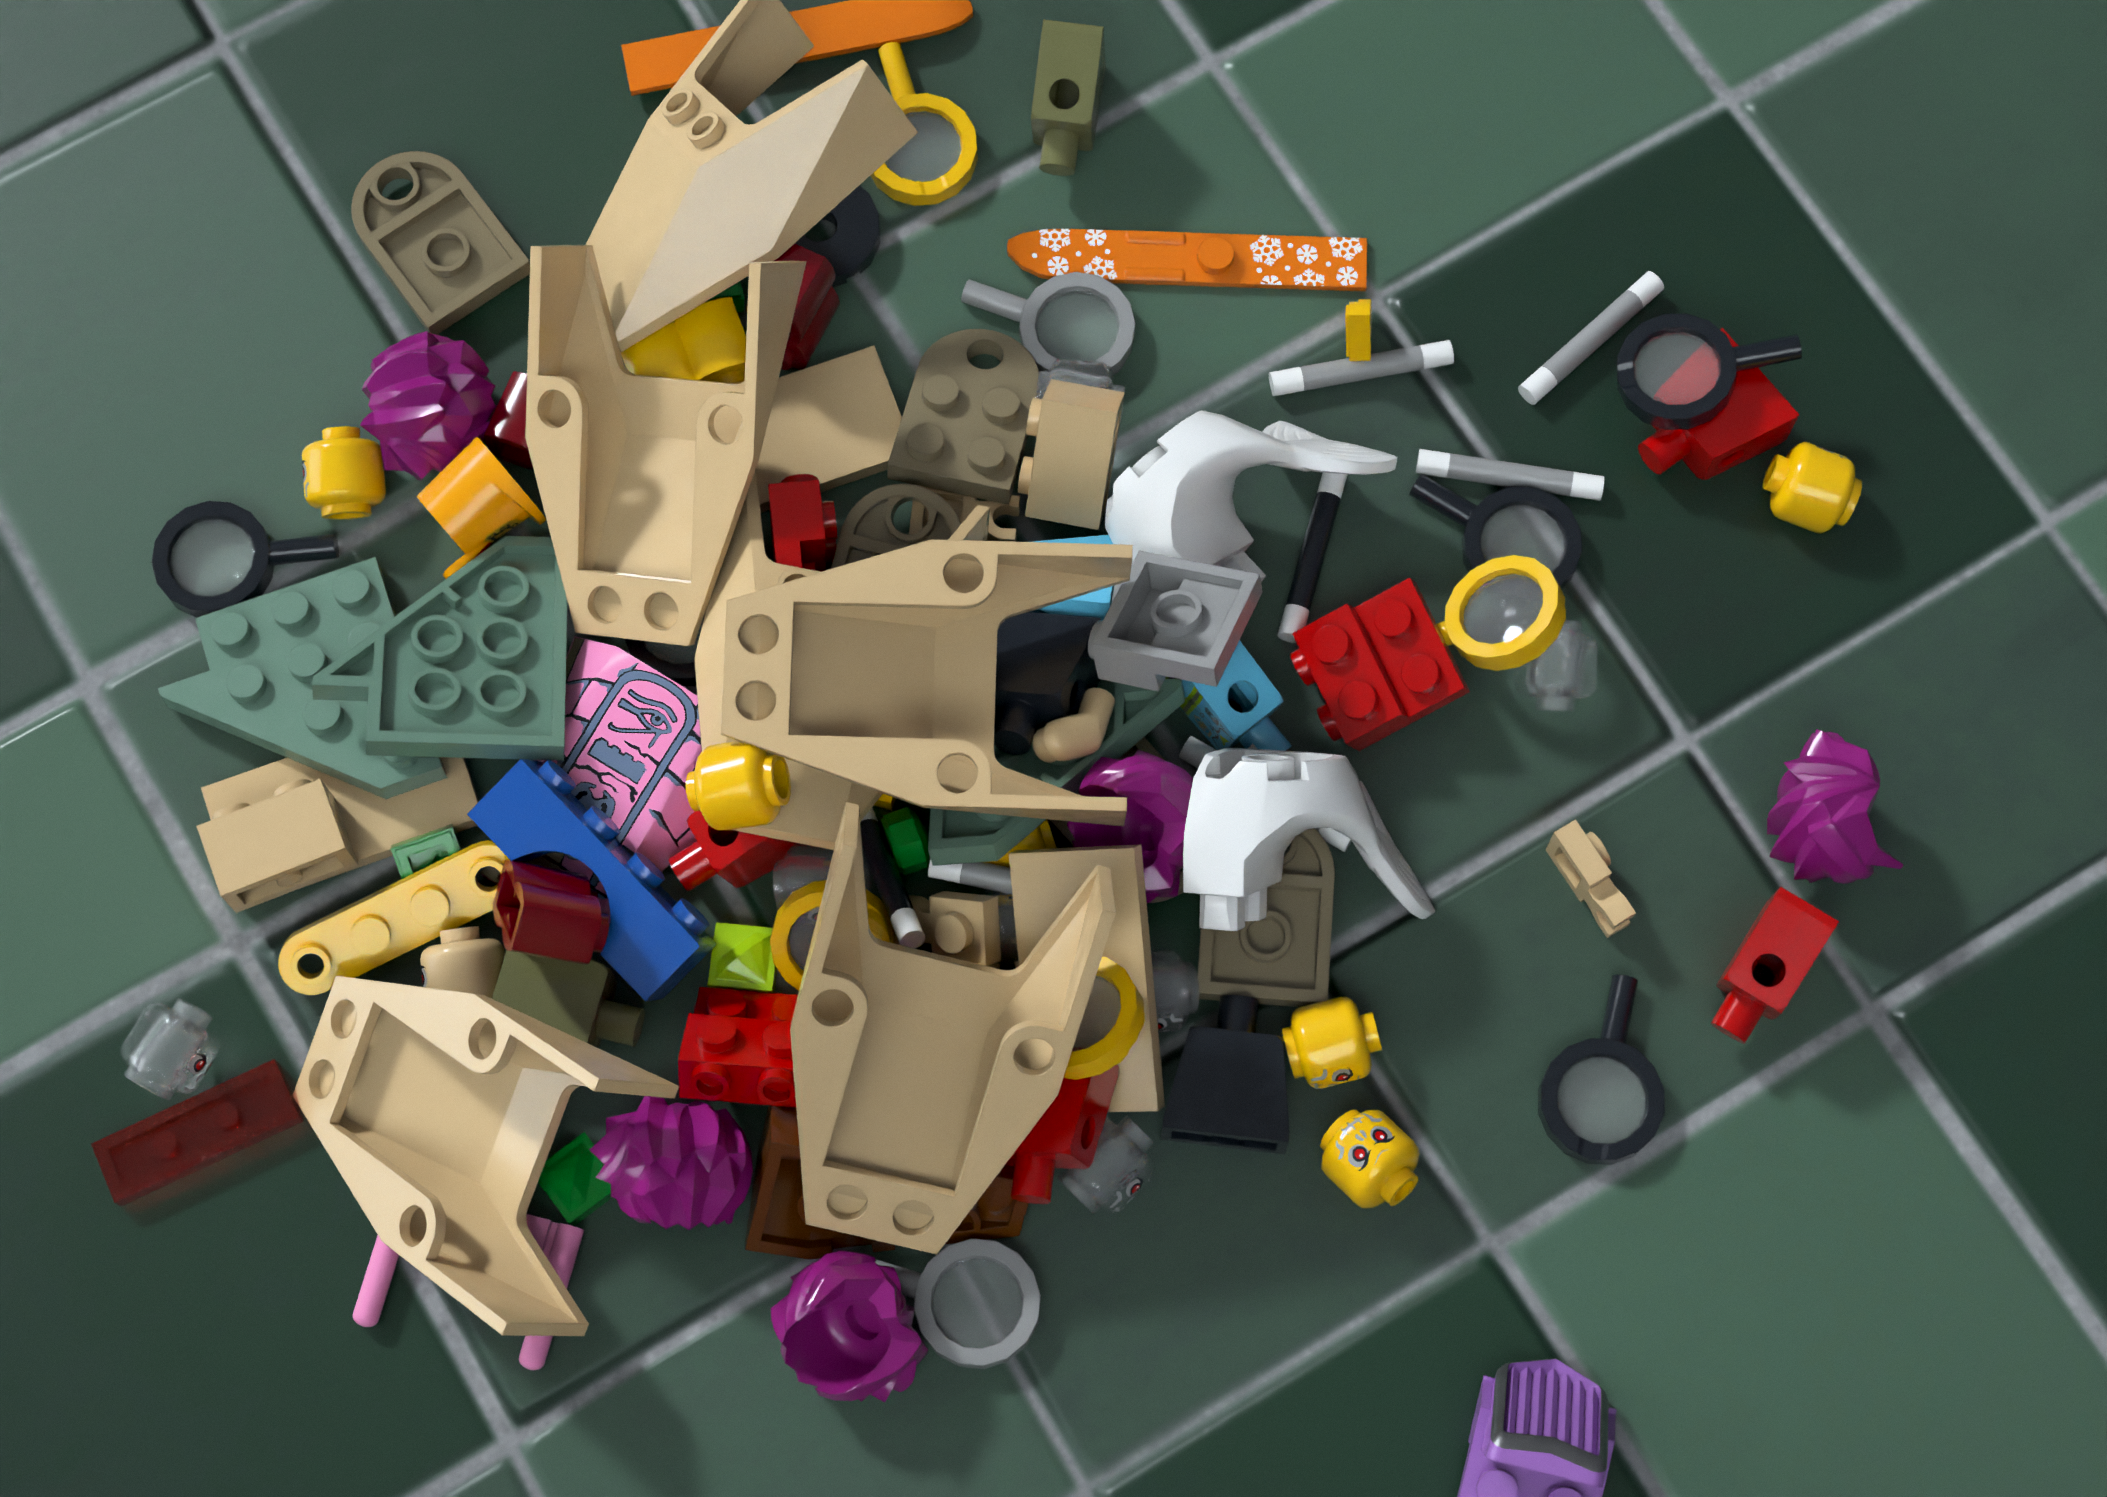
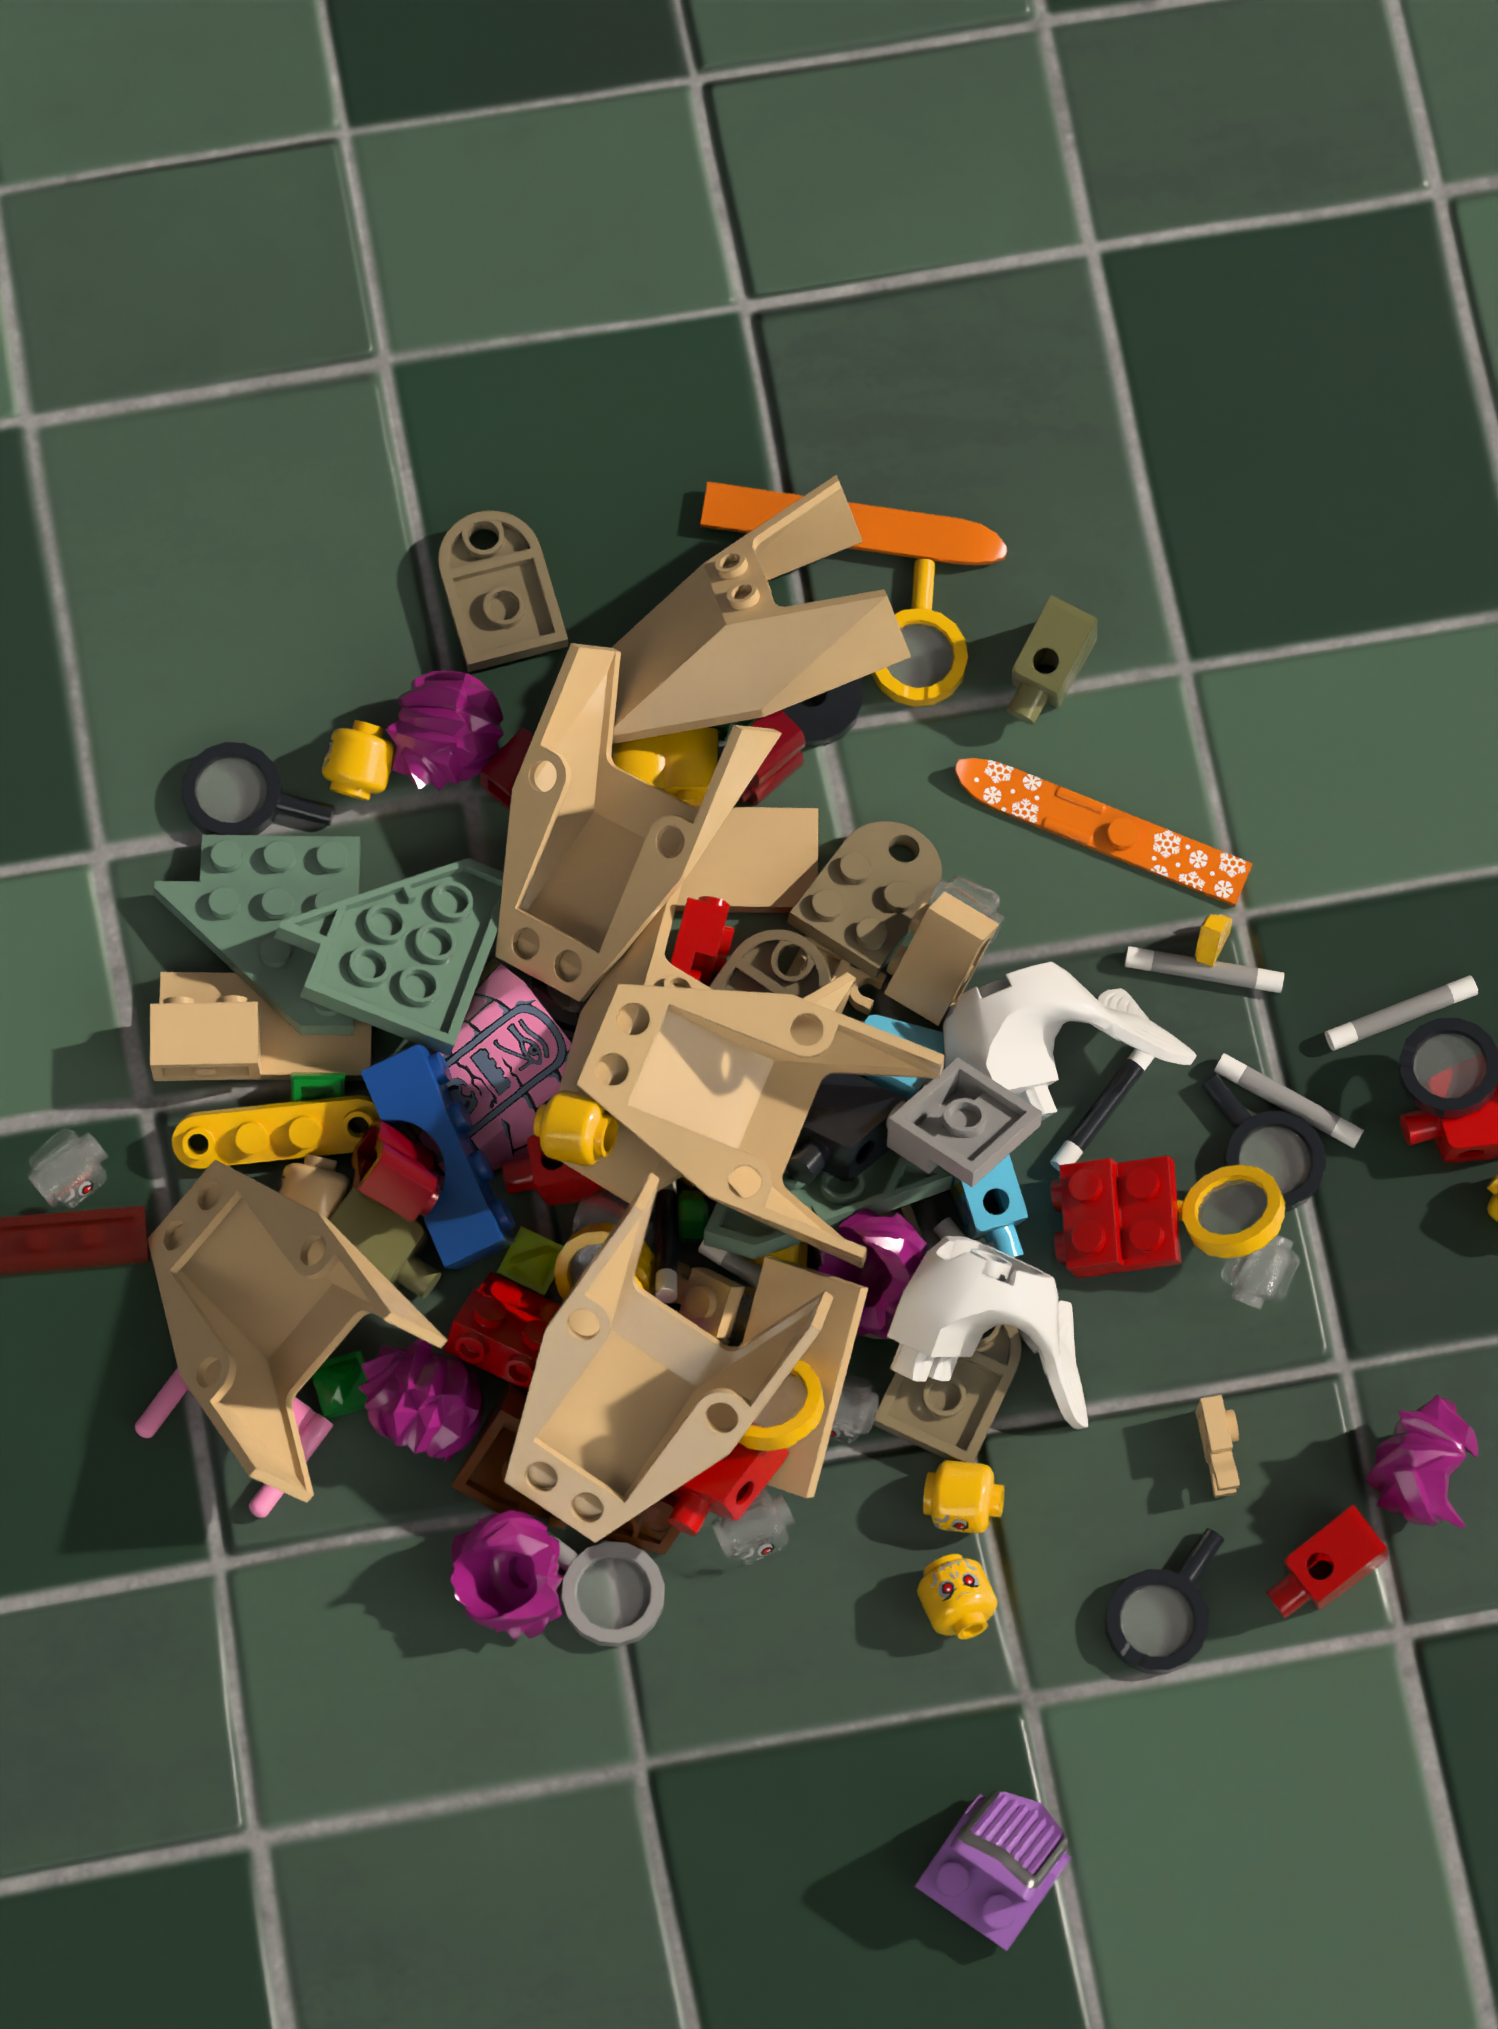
camera: 15 degrees right, 0 degrees up
light orange hat [416,437,546,579] -> none
piece [961,272,1135,386] -> none
tan arm [1032,688,1115,763] -> none
black torso [1161,995,1290,1155] -> none

